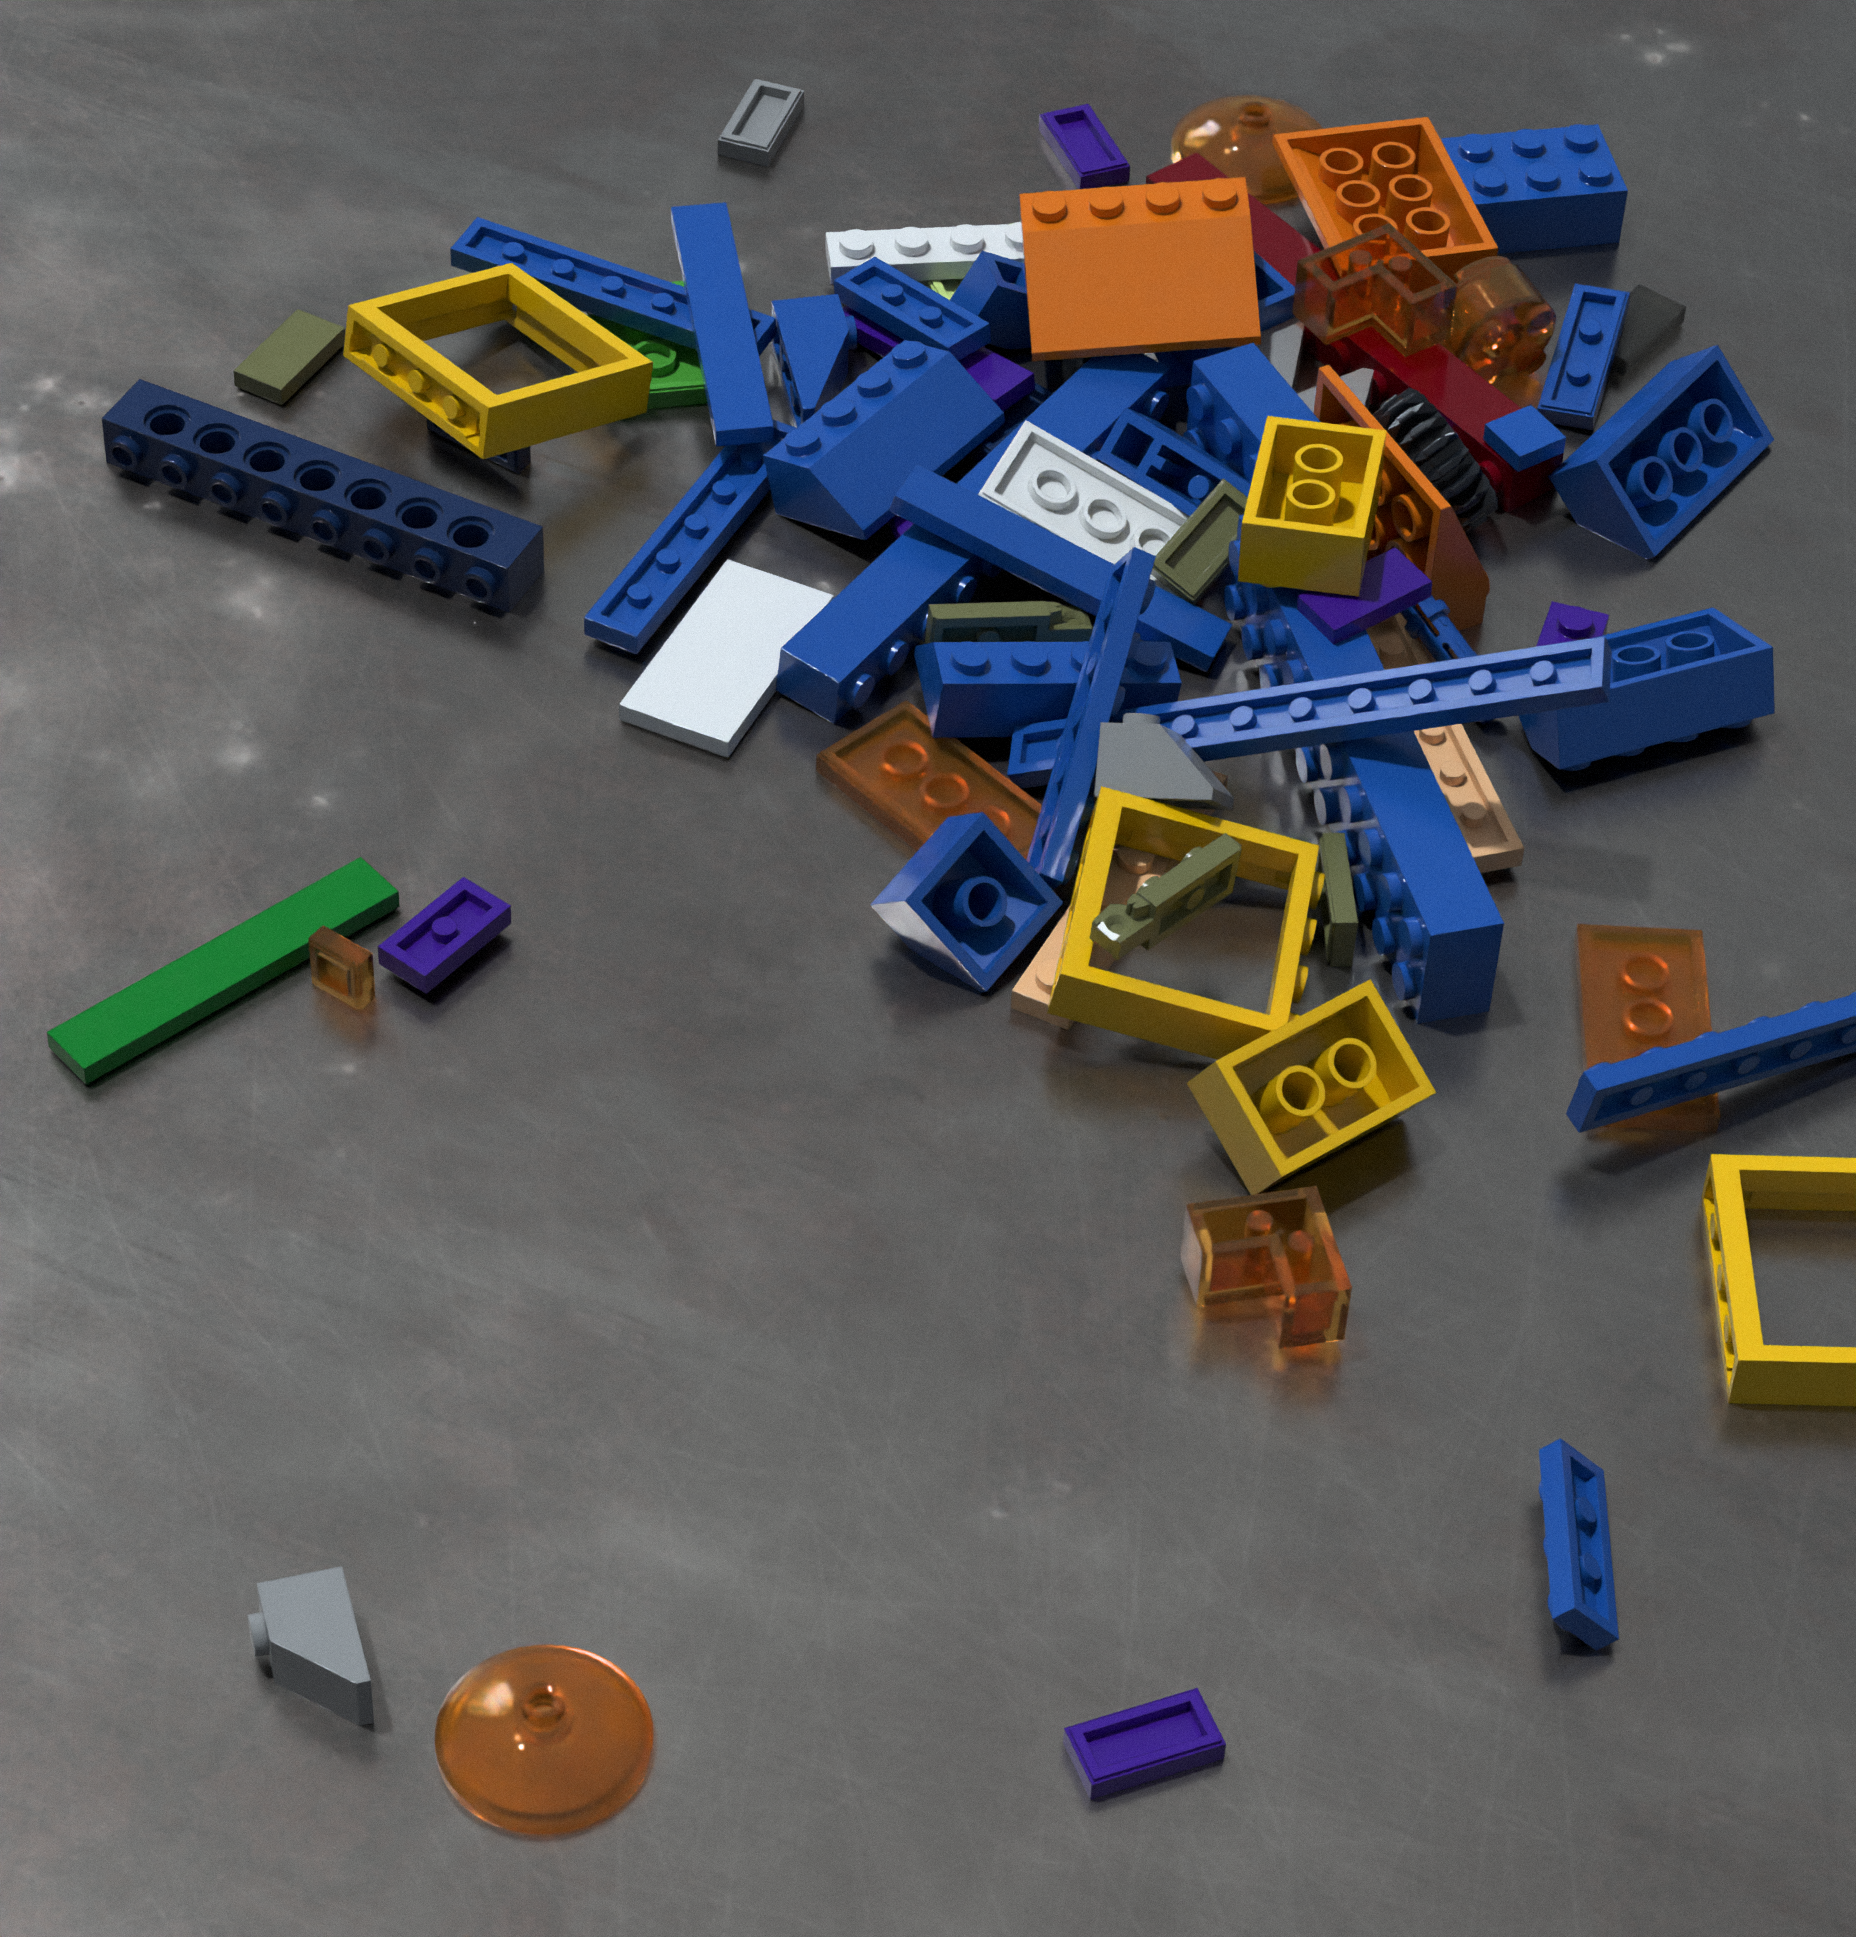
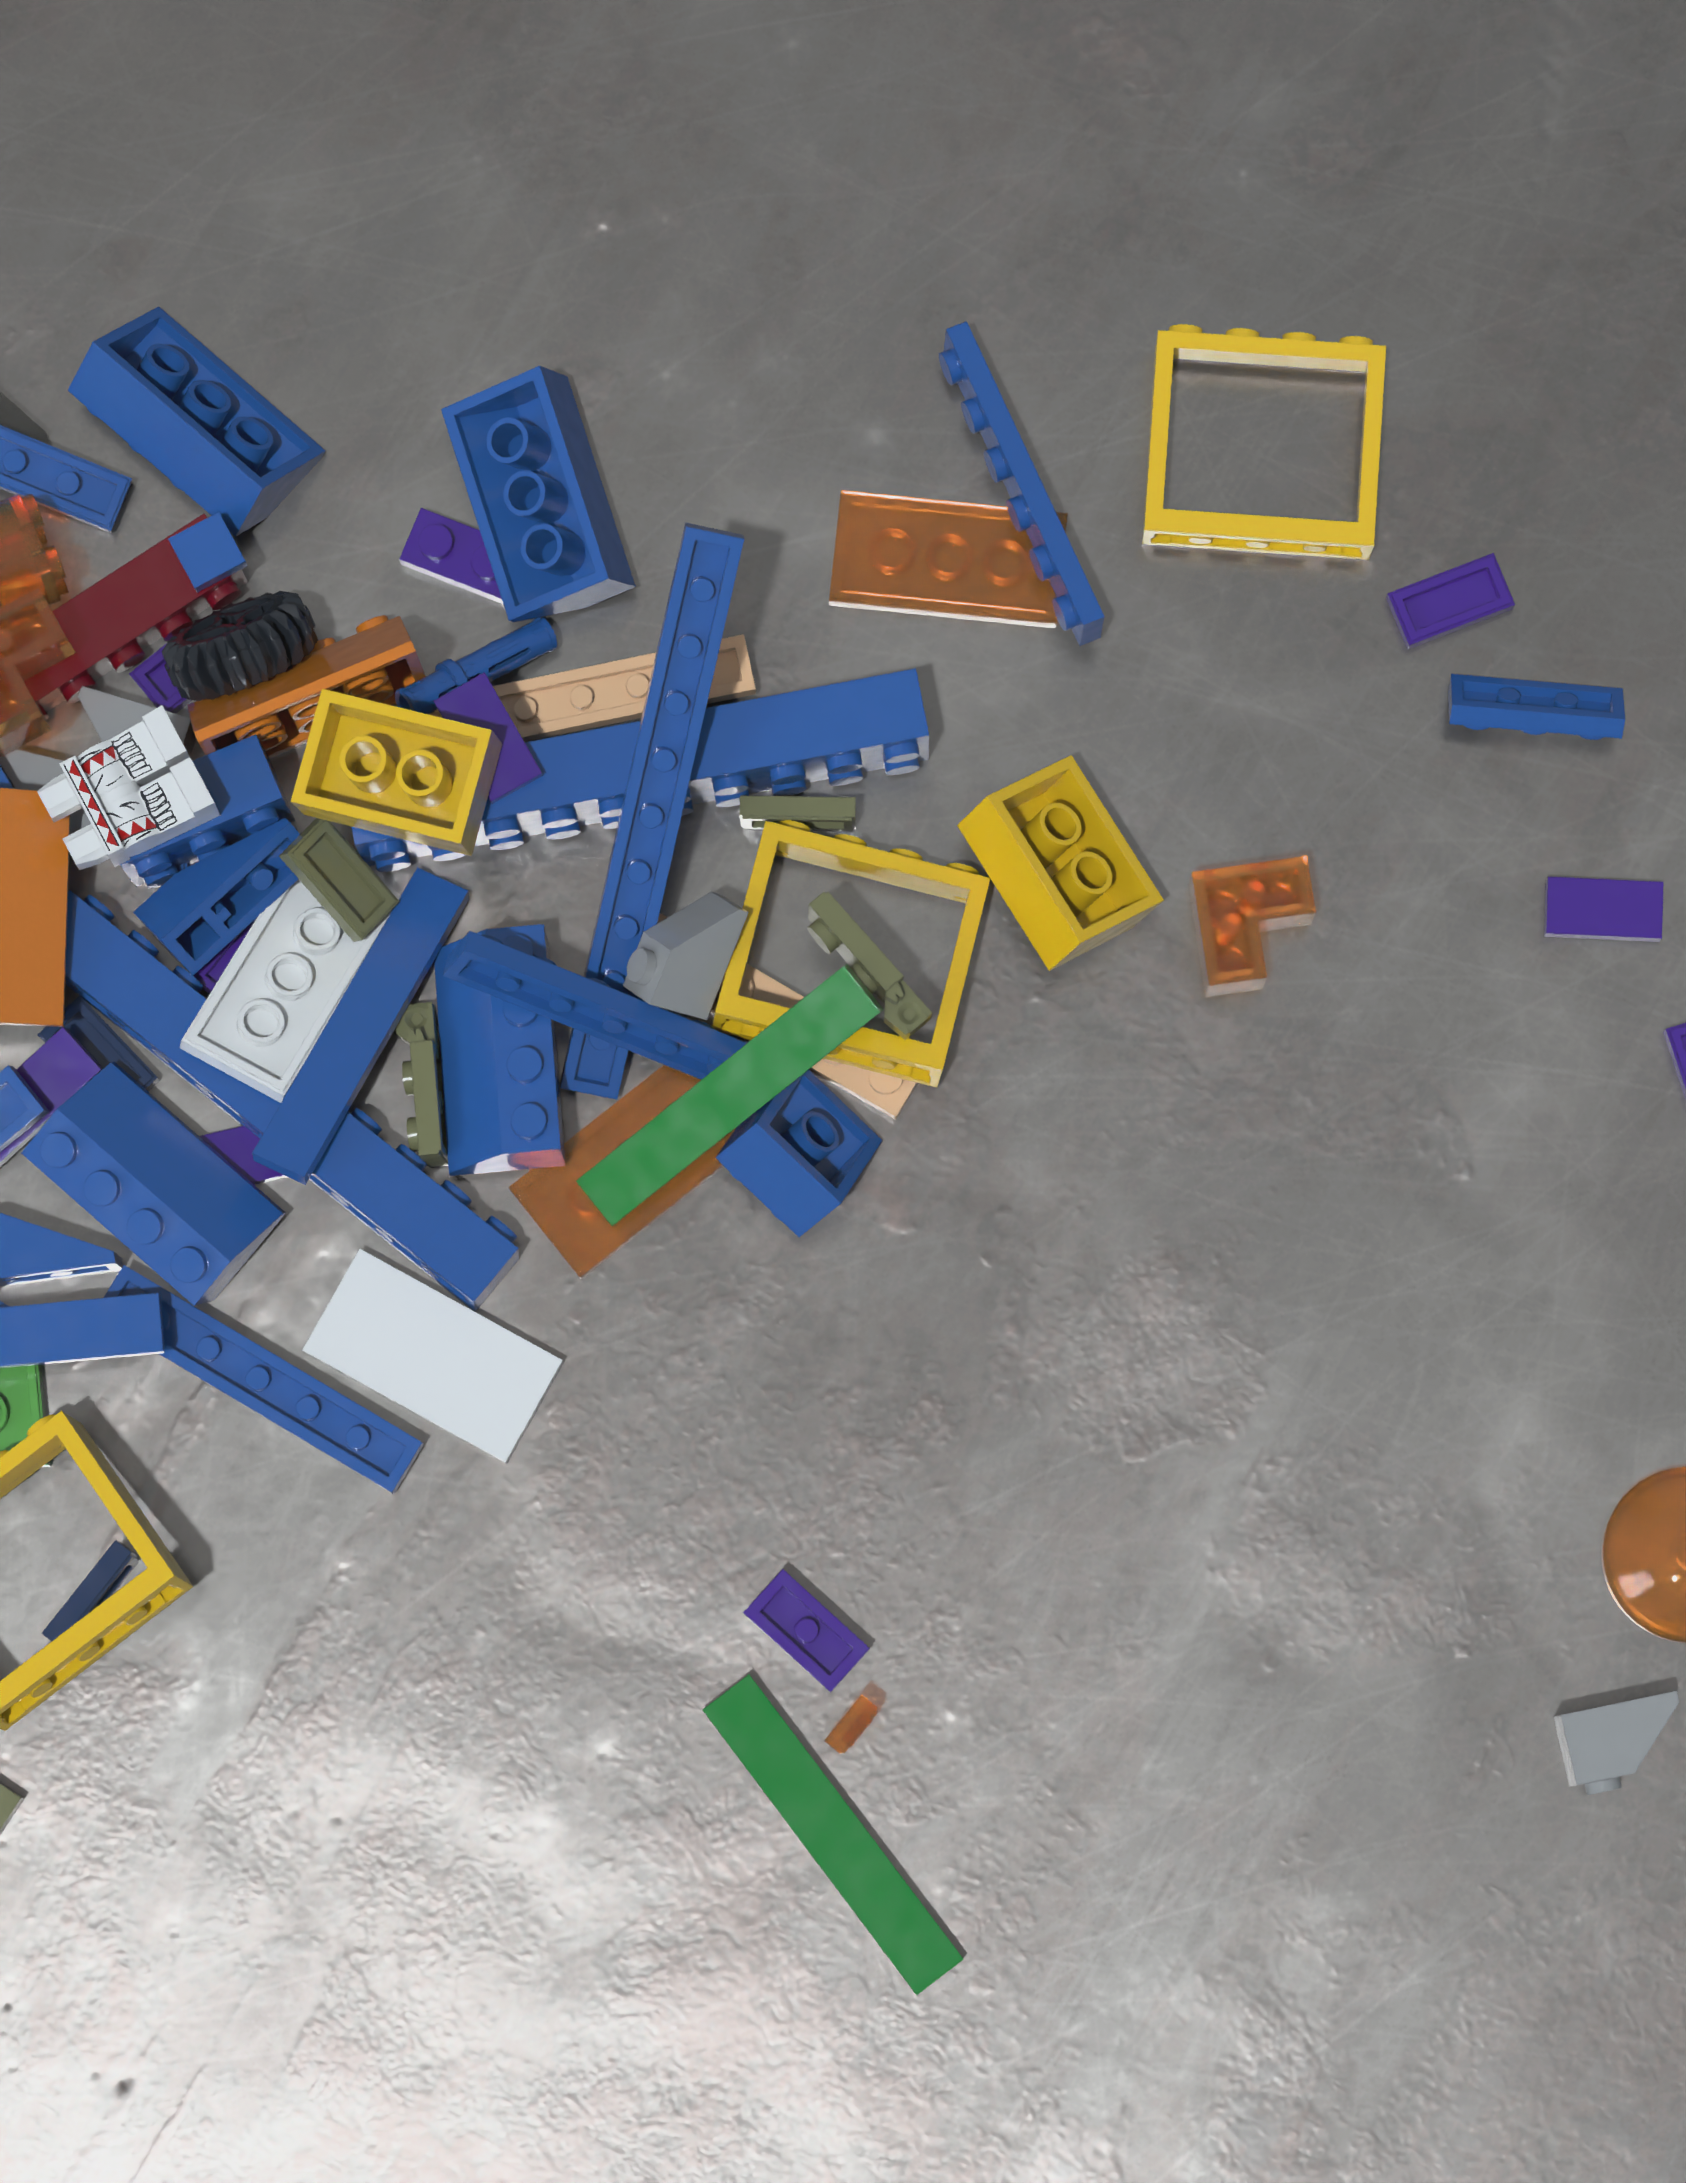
camera: 80 degrees left, 35 degrees up
dark blue brick [102,379,544,612] -> none
none -> white hips [37,705,220,870]
none -> green tile [576,964,884,1226]
none -> dark purple tile [1386,553,1515,650]
none -> dark purple tile [1544,877,1664,942]

